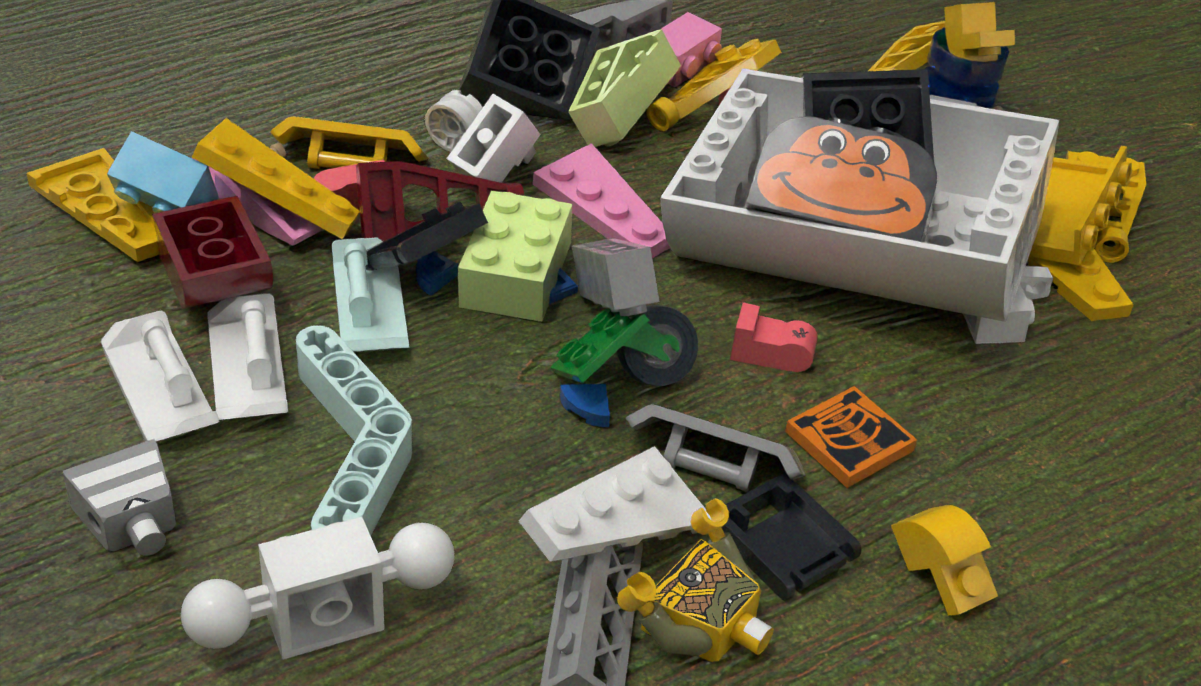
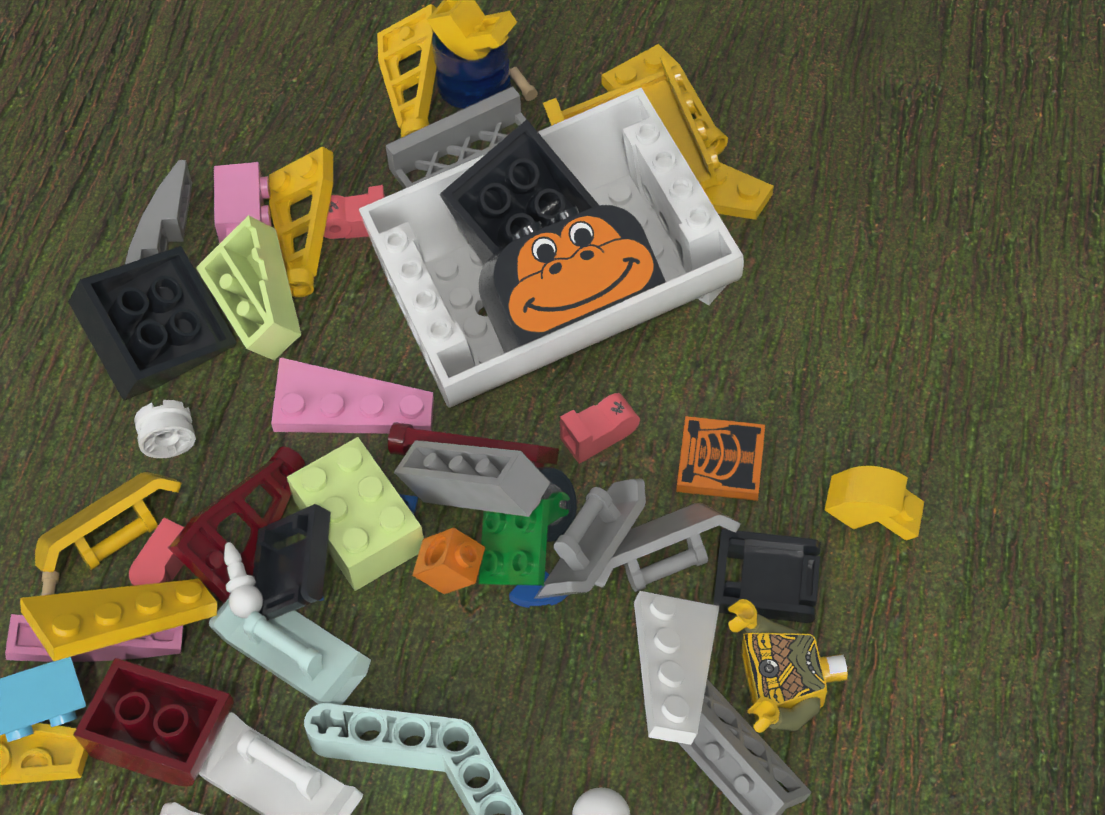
camera: 40 degrees left, 15 degrees up
white hinge [446,94,541,183] -> none
none -> white bar [224,542,263,618]
none -> dark red plate [388,422,559,468]
none -> orange brick [412,528,485,594]
none -> light grey piece [534,478,646,599]

